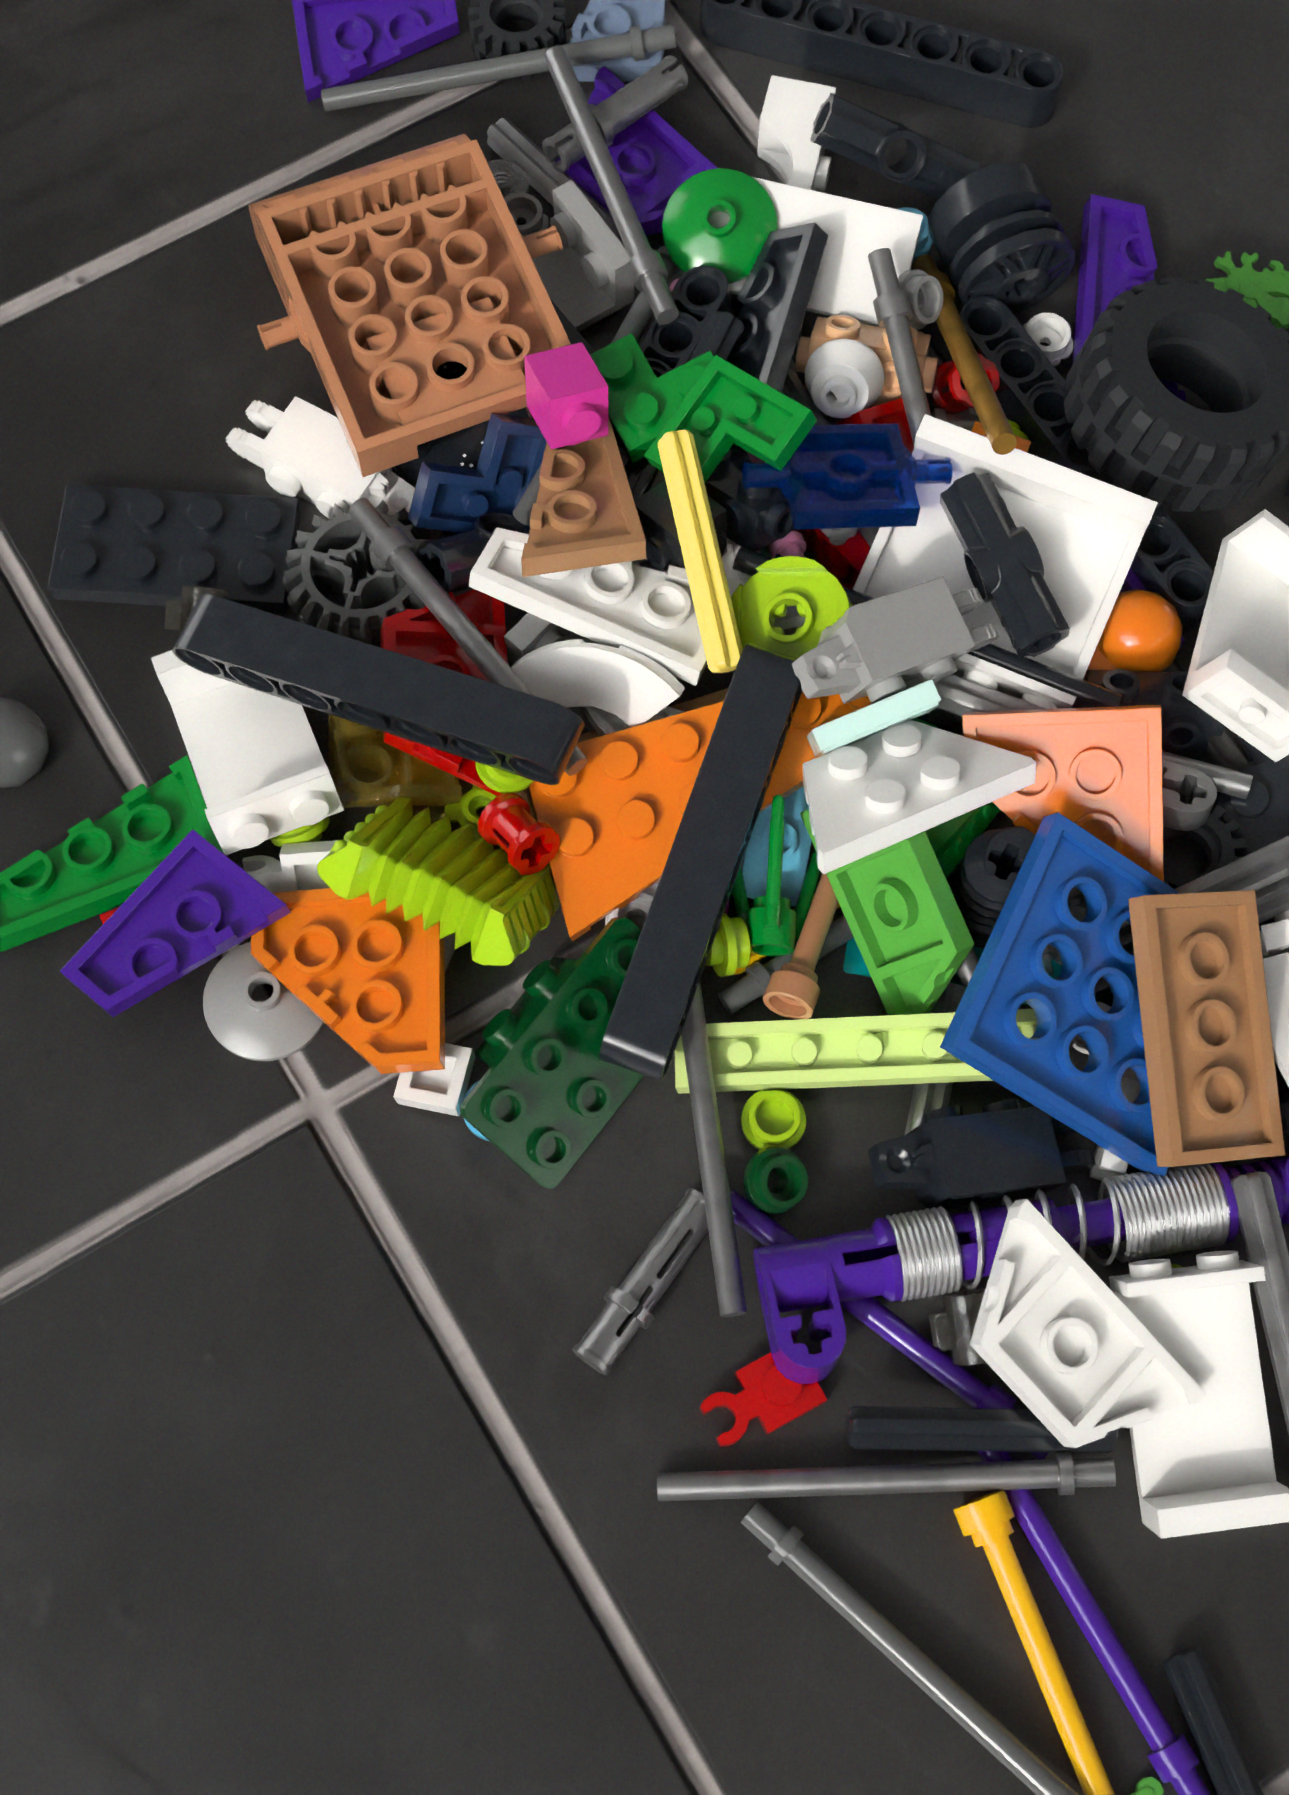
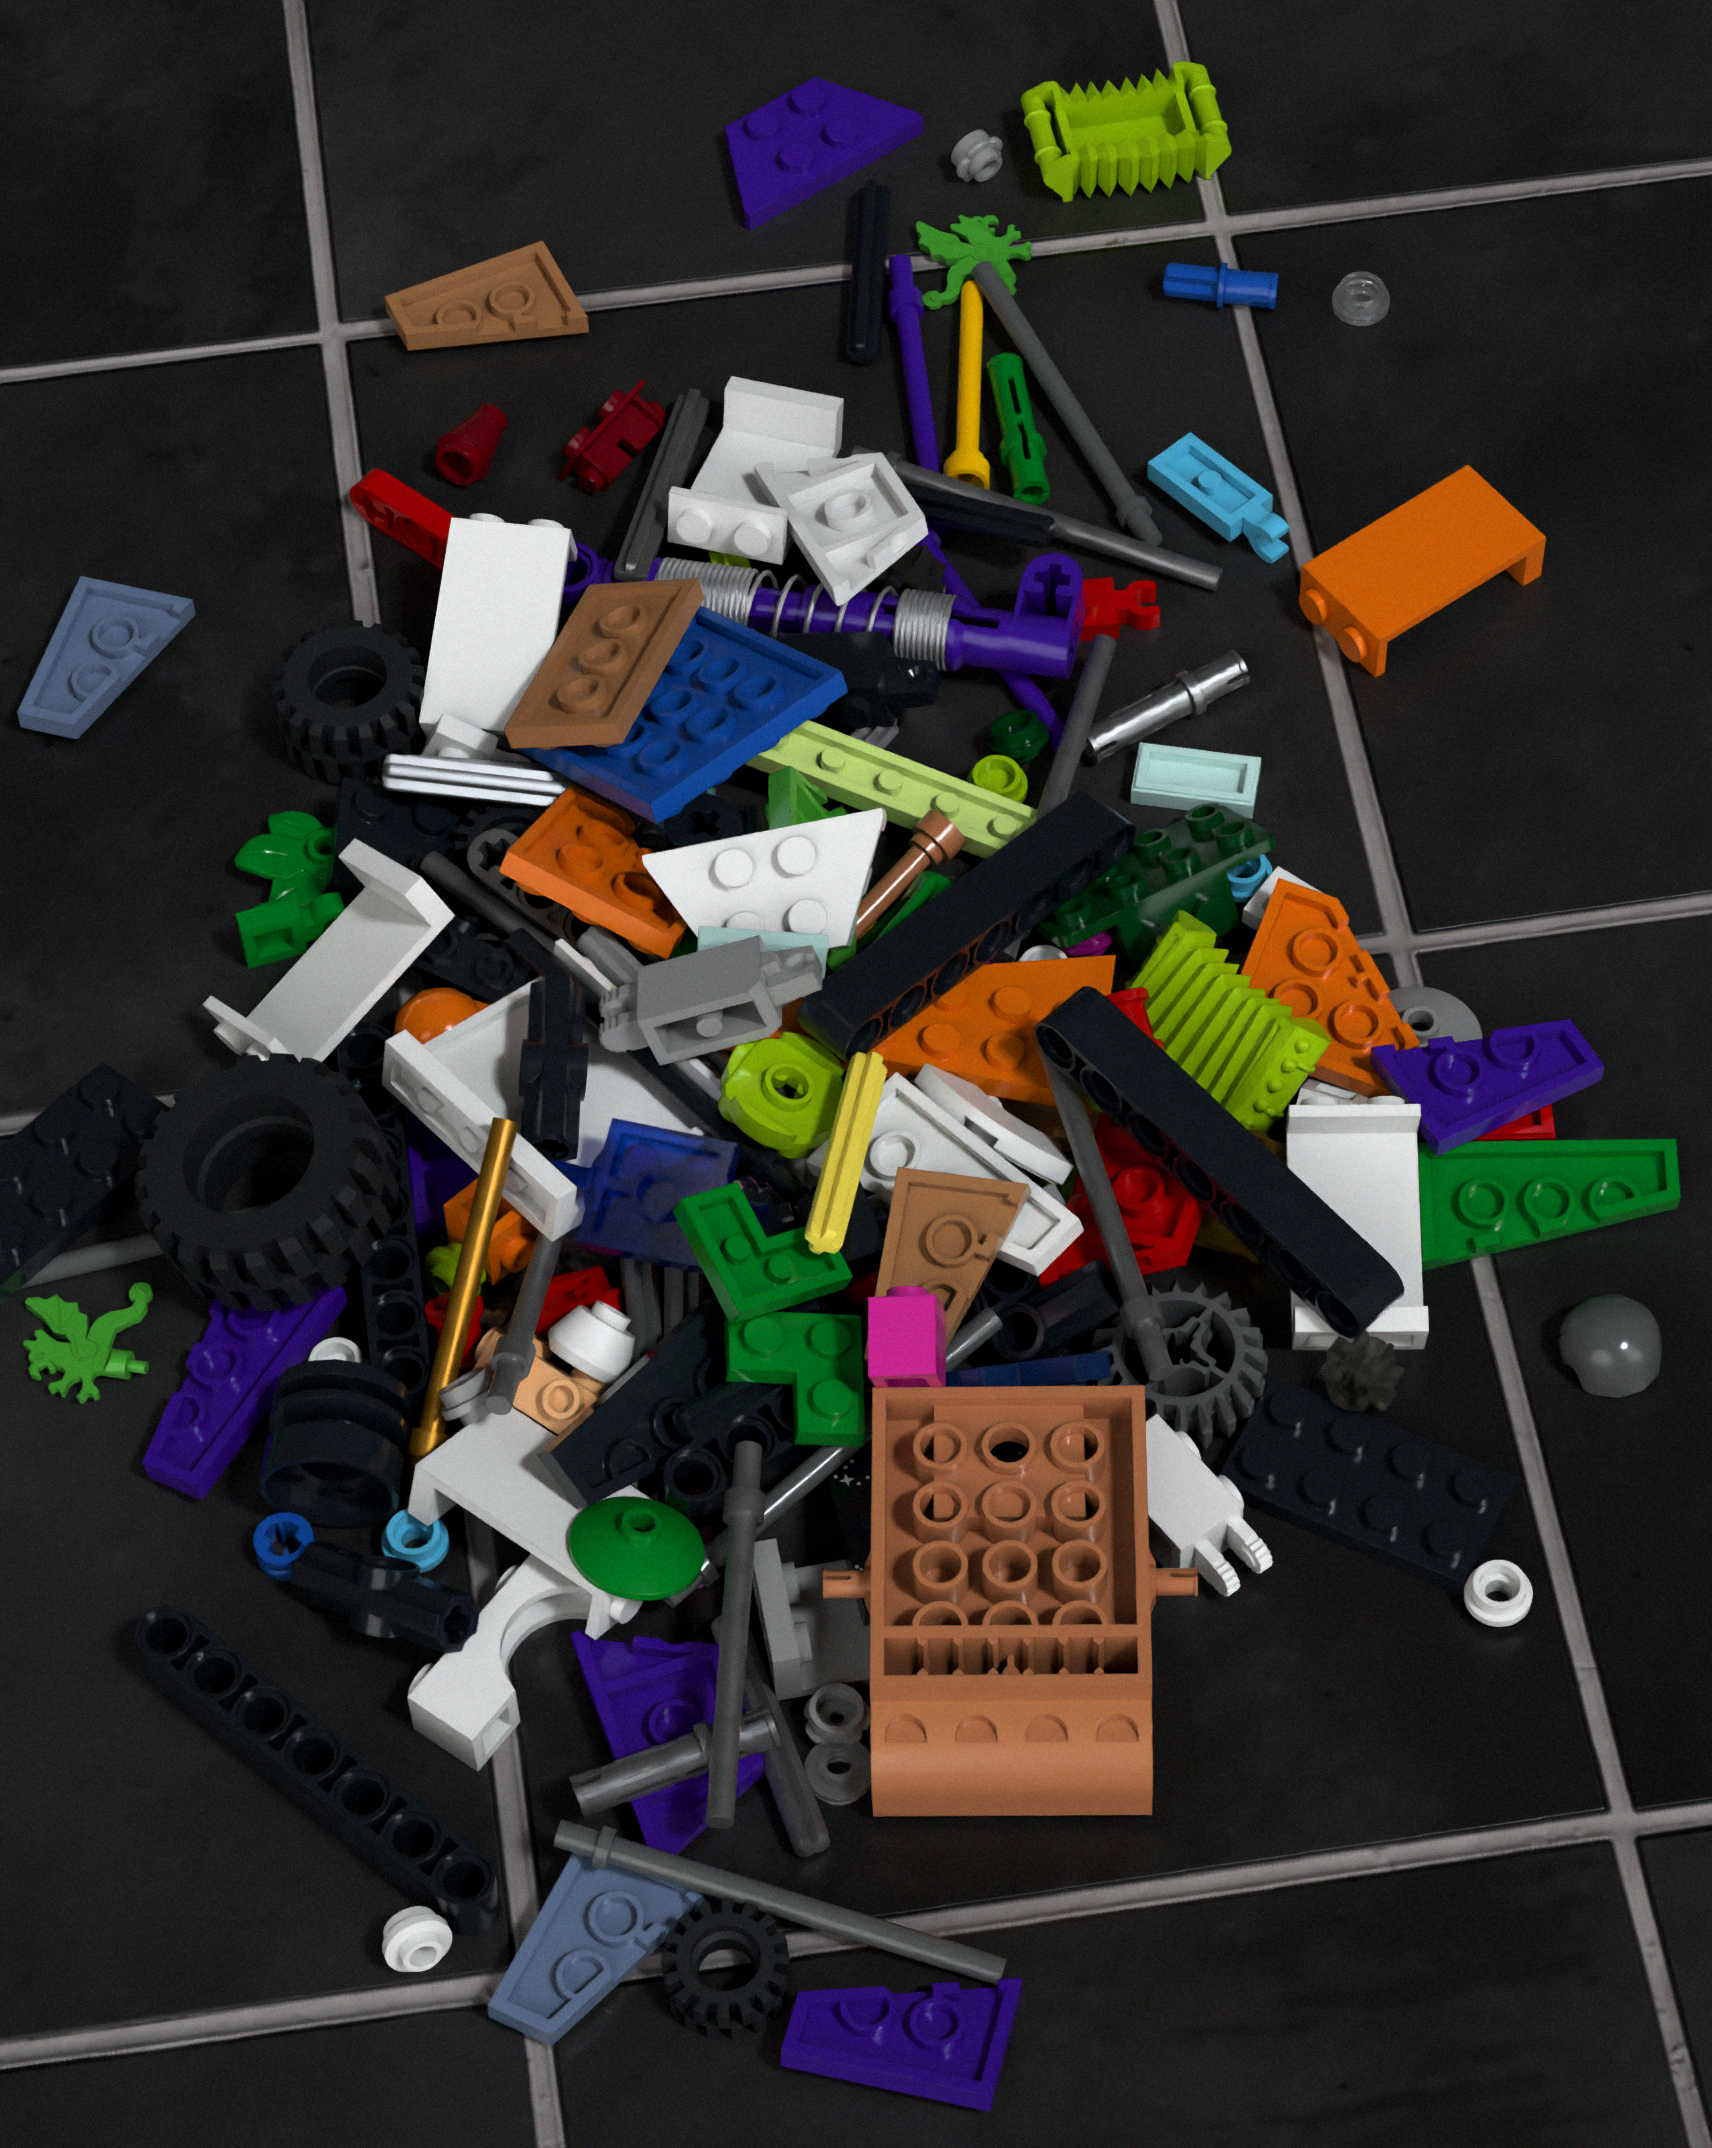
camera: 155 degrees left, 15 degrees down
none -> green pin [986,353,1050,506]
none -> light aqua tile [1131,742,1261,819]
none -> medium azure plate [1148,432,1289,564]
none -> orange panel [1299,465,1546,678]
none -> white plate [1464,1560,1533,1627]

